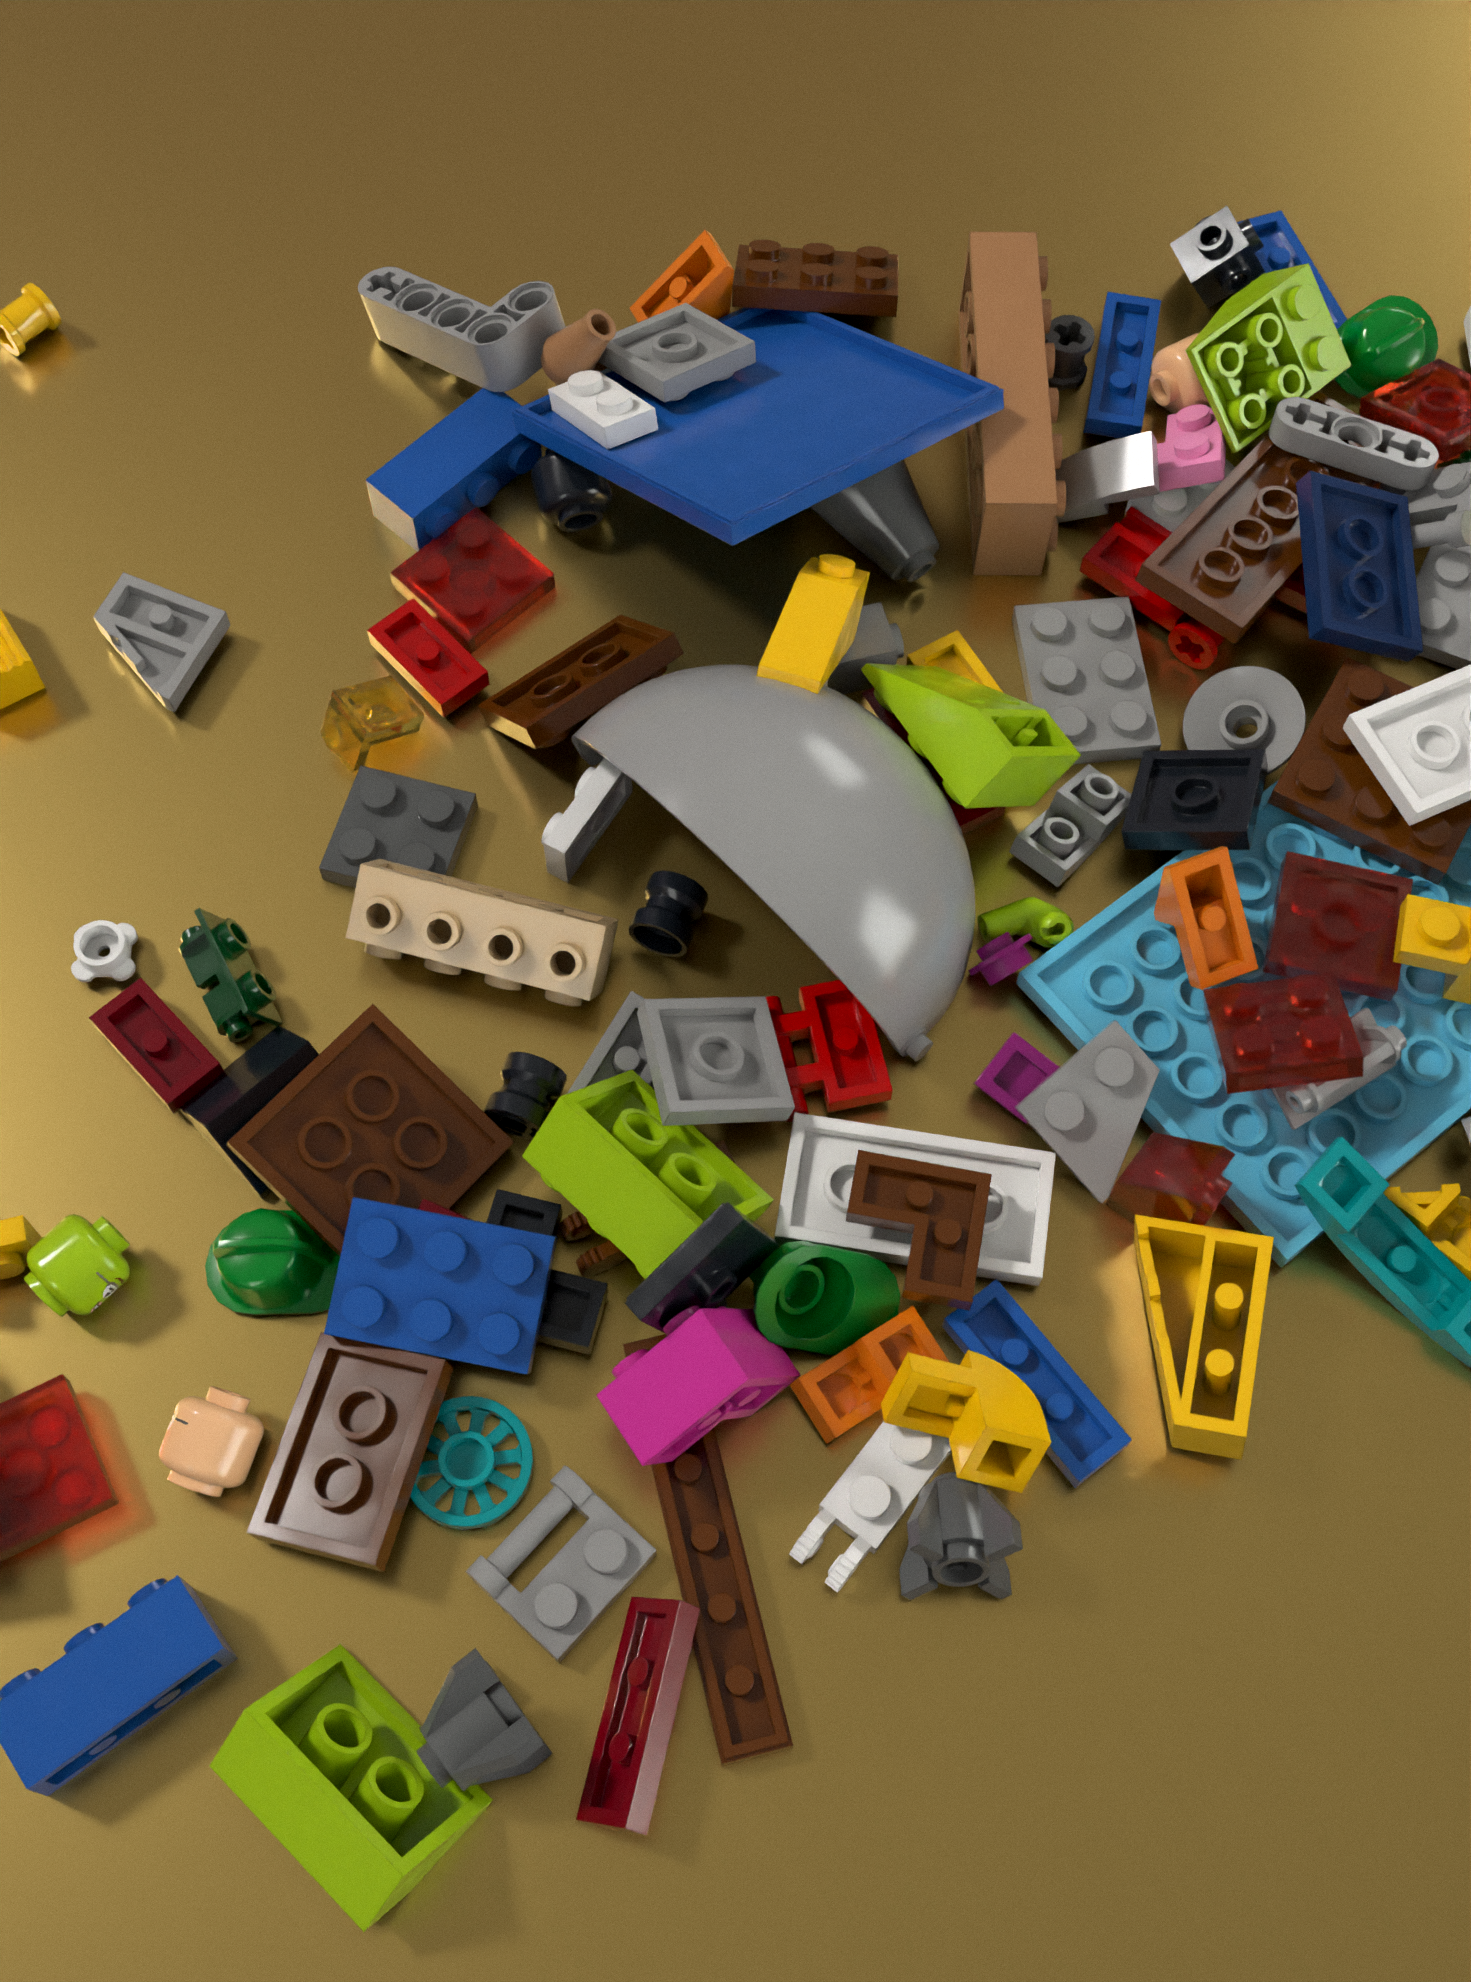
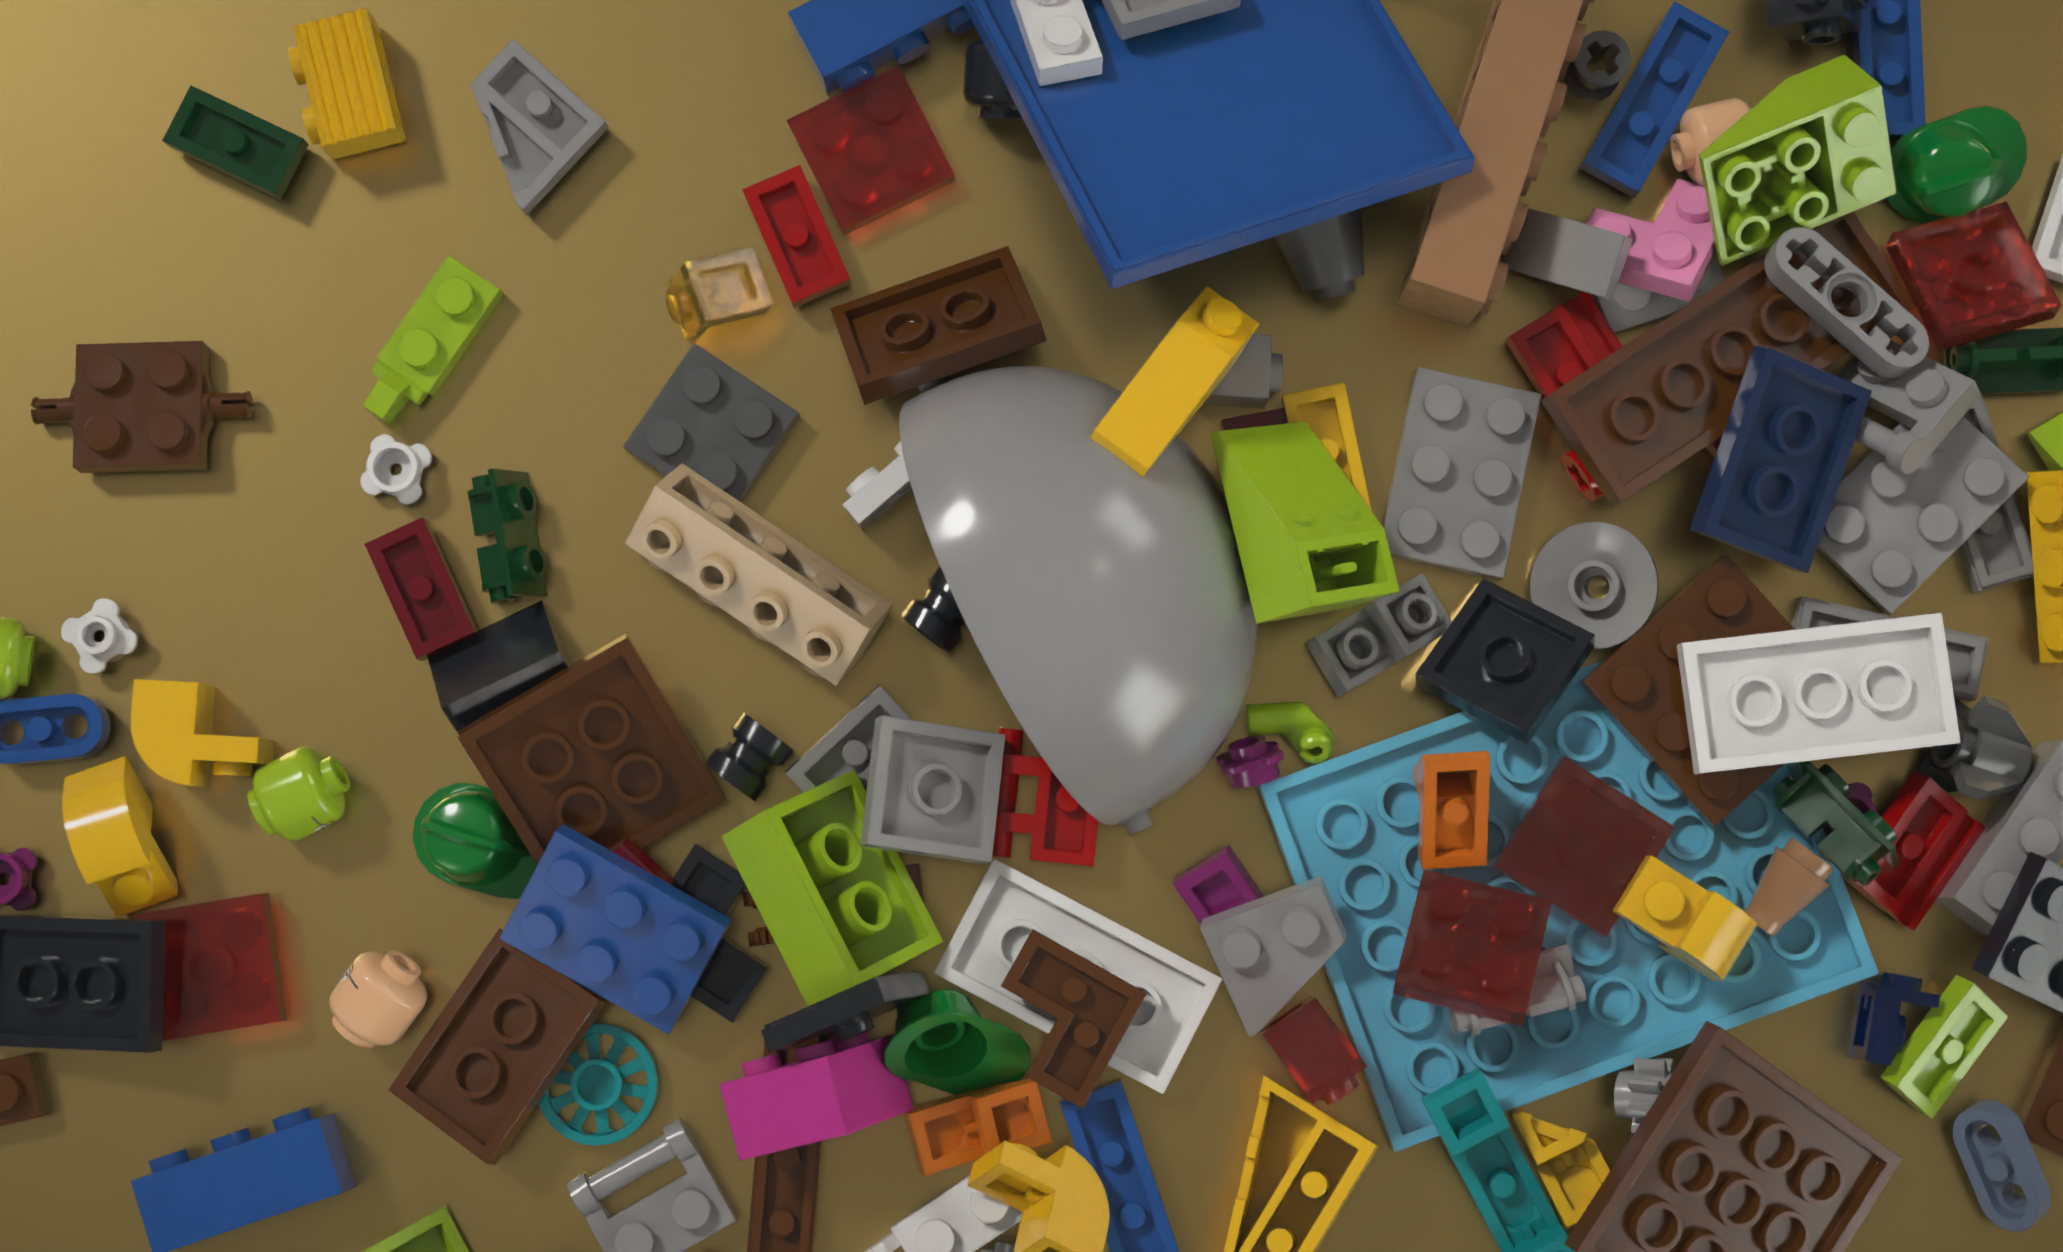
camera: 20 degrees right, 20 degrees up
none -> lime hinge [362,255,504,425]

